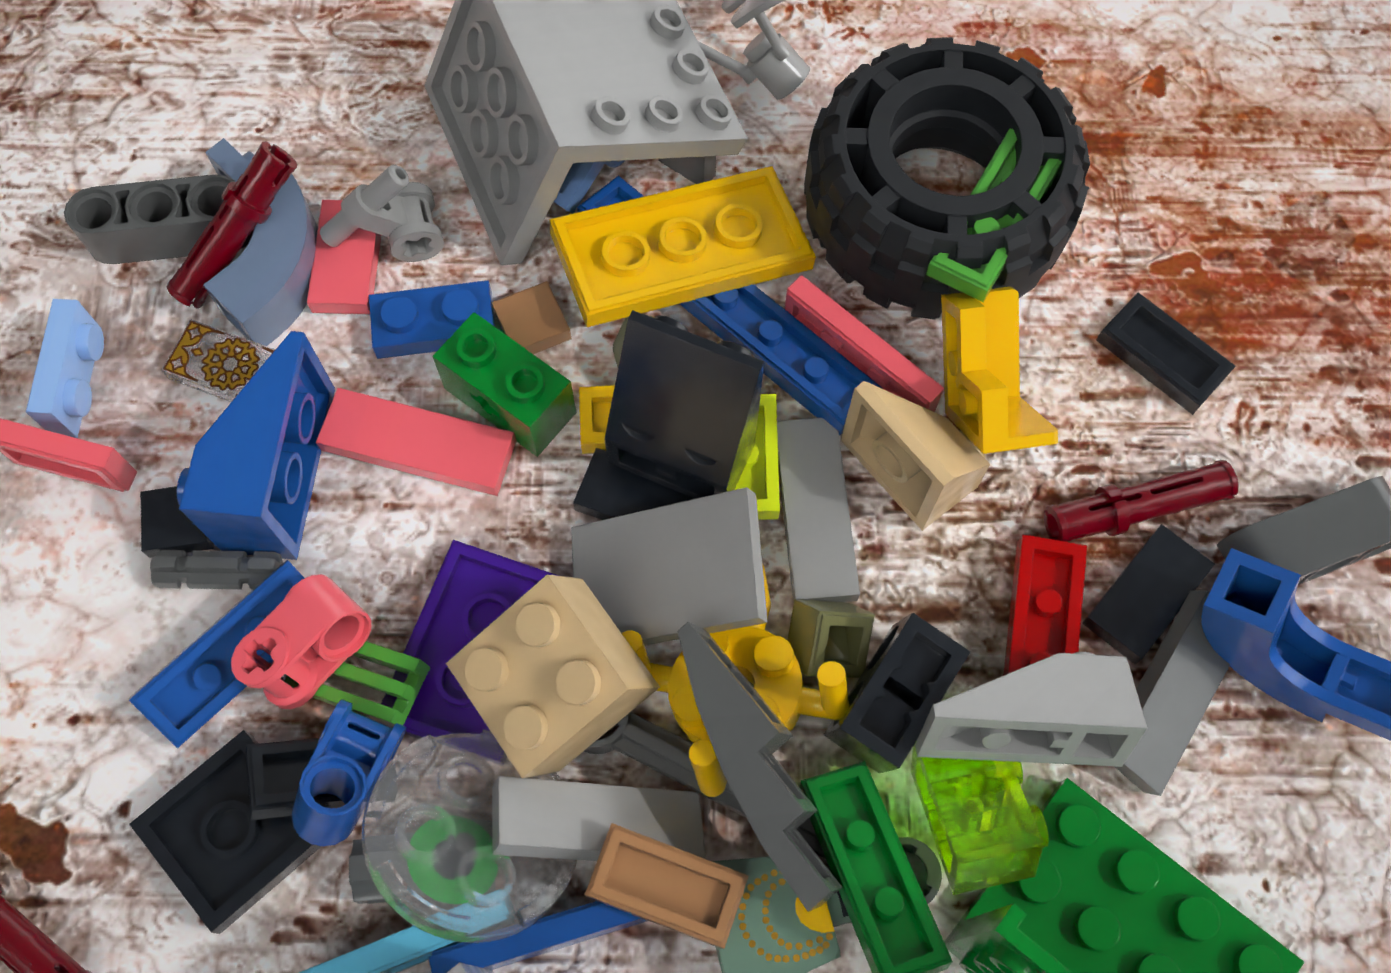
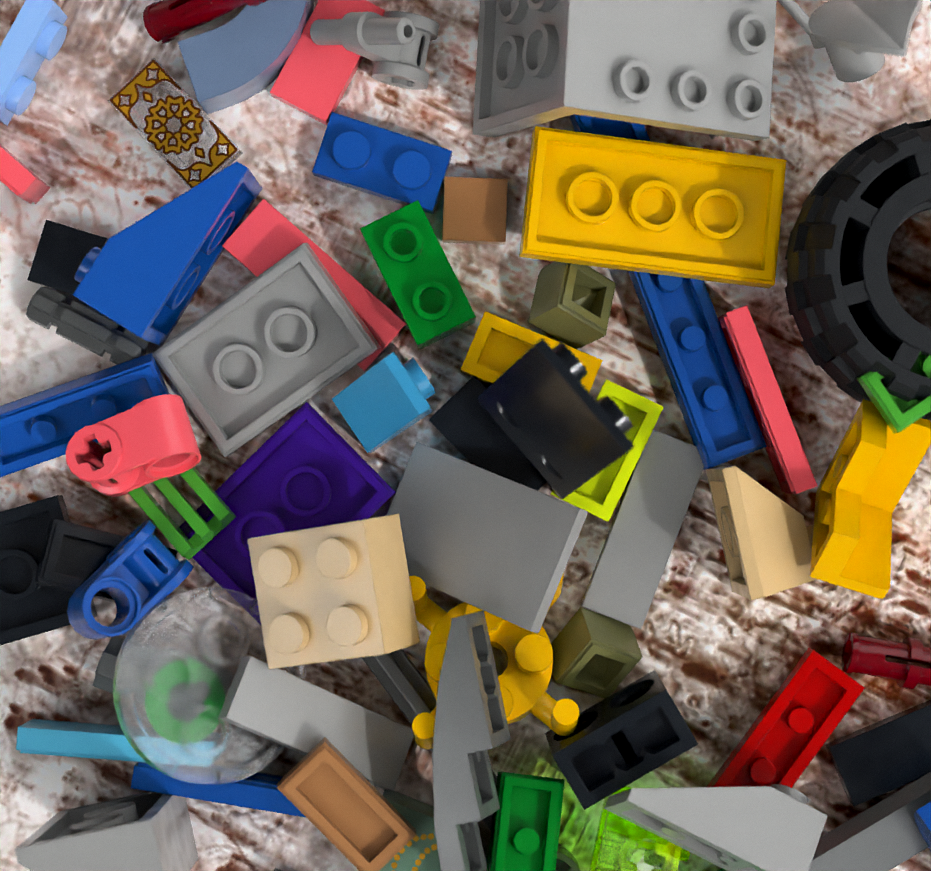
camera: 25 degrees right, 20 degrees up
none -> light grey tile [152,243,381,457]
none -> dark azure slope [332,352,436,453]

